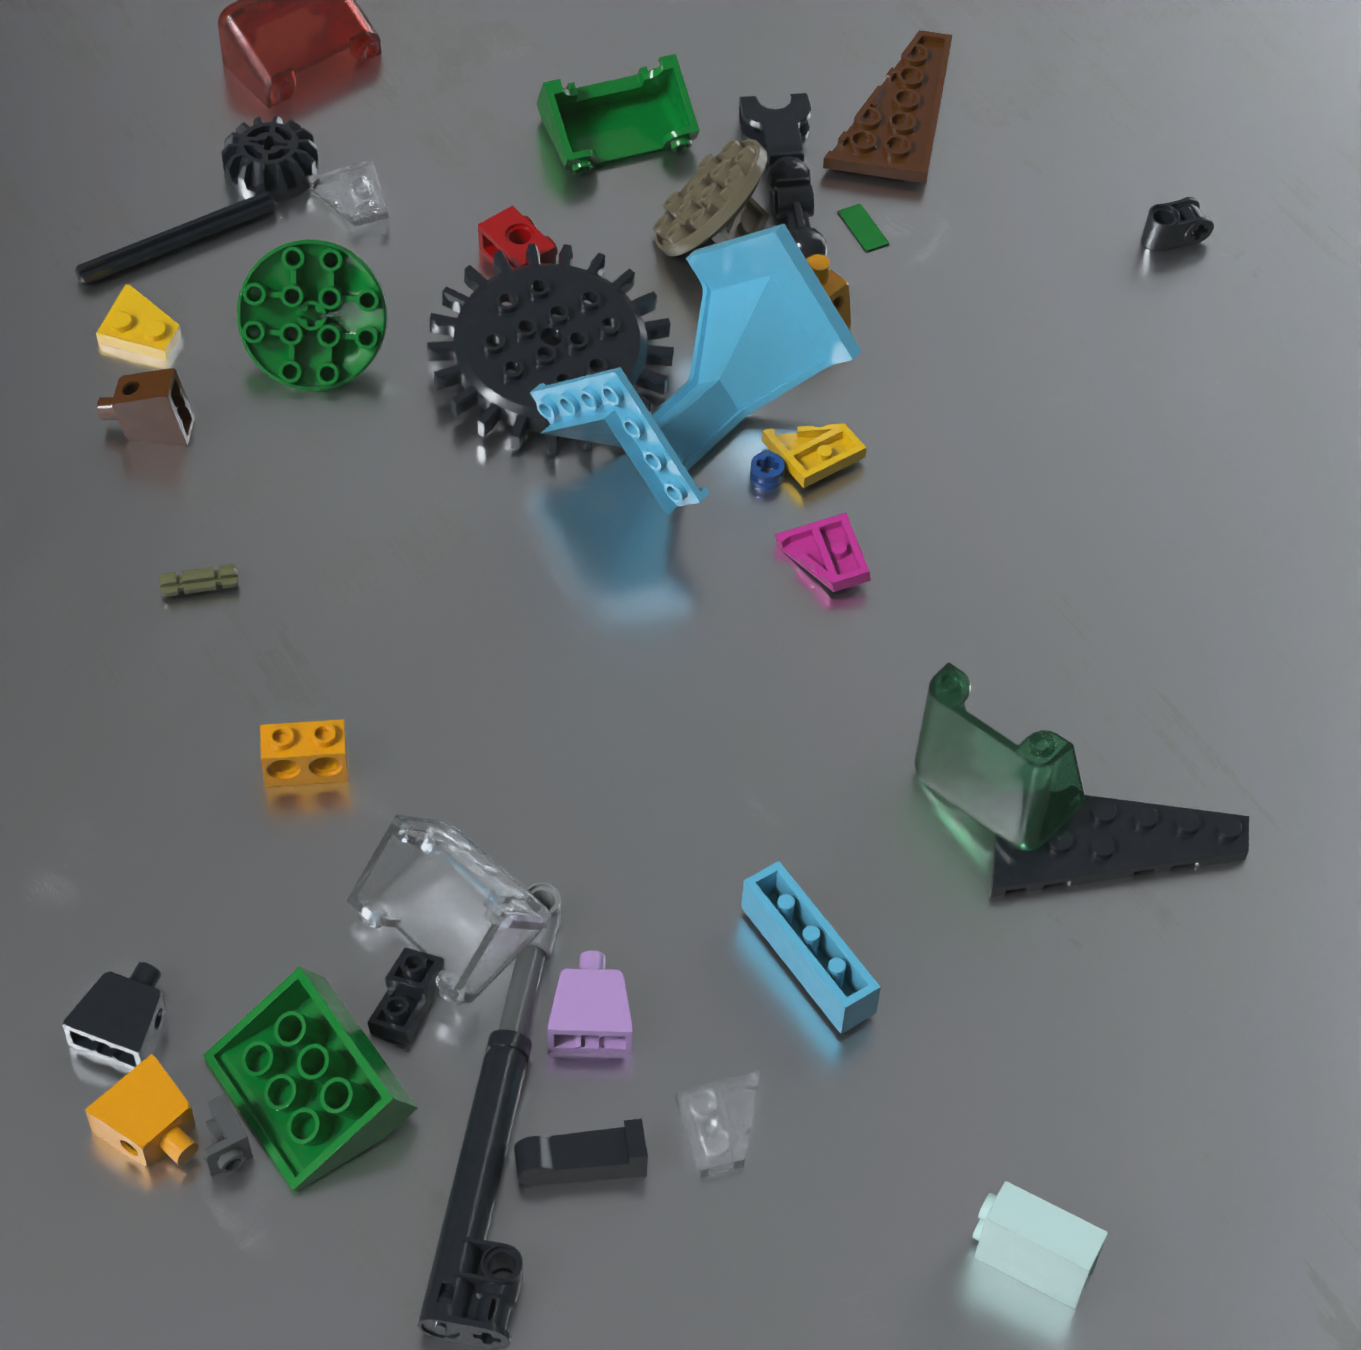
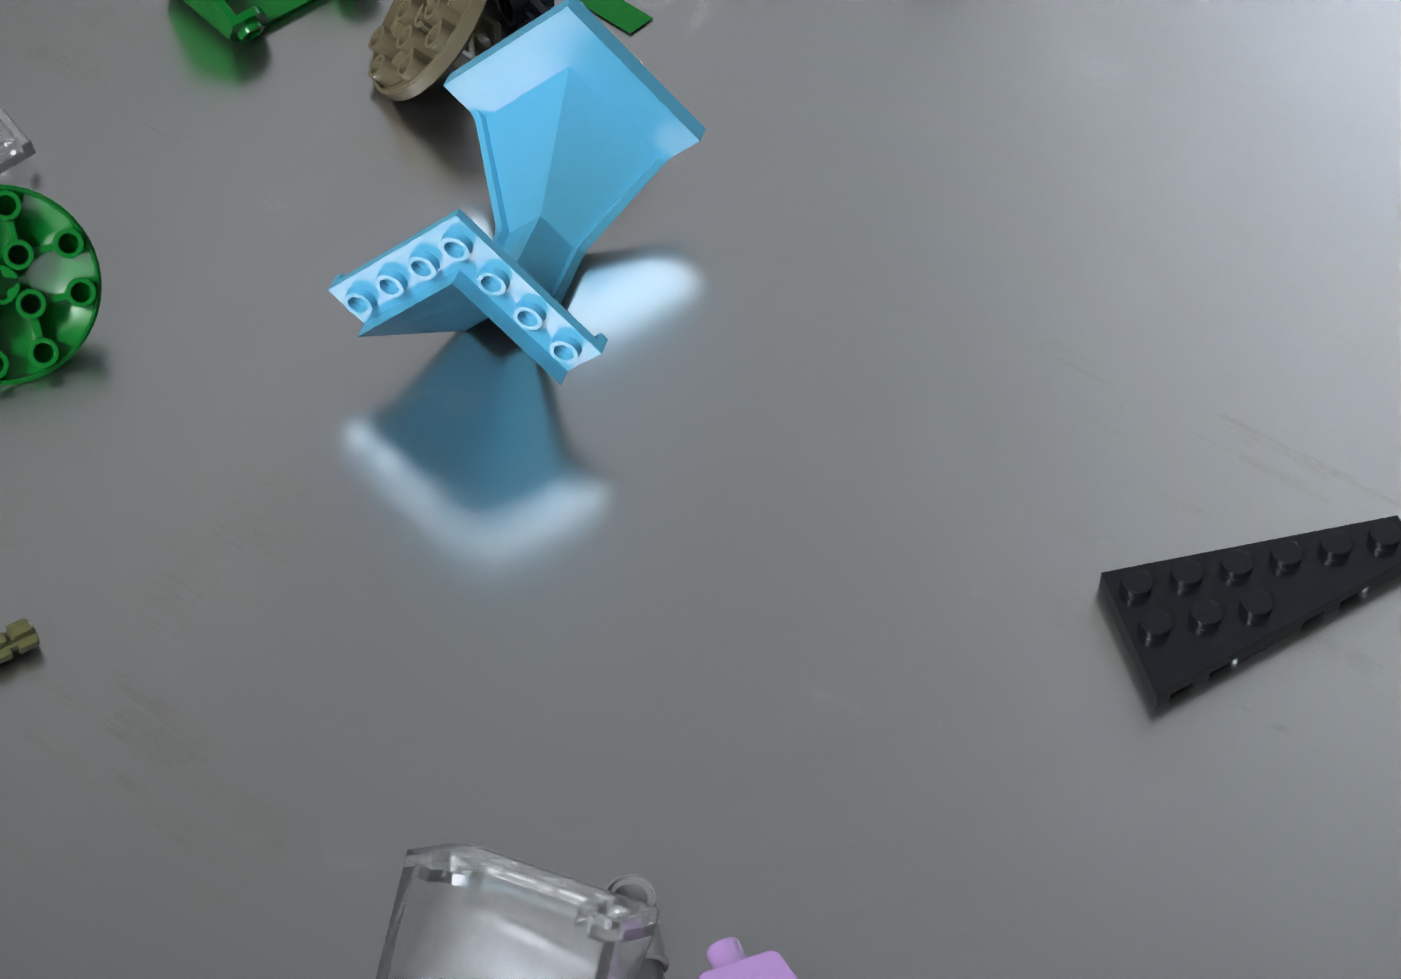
camera: 20 degrees left, 5 degrees down
light orange brick [260,719,349,787] -> none
black gear [427,243,674,455] -> none
red brick [478,205,558,268] -> none
medium azure brick [741,861,881,1034] -> none
blue bush [750,451,785,490] -> none
yellow wing [762,423,867,488] -> none
dark pink wing [775,513,871,592] -> none
clear green windscreen [914,662,1086,851] -> none

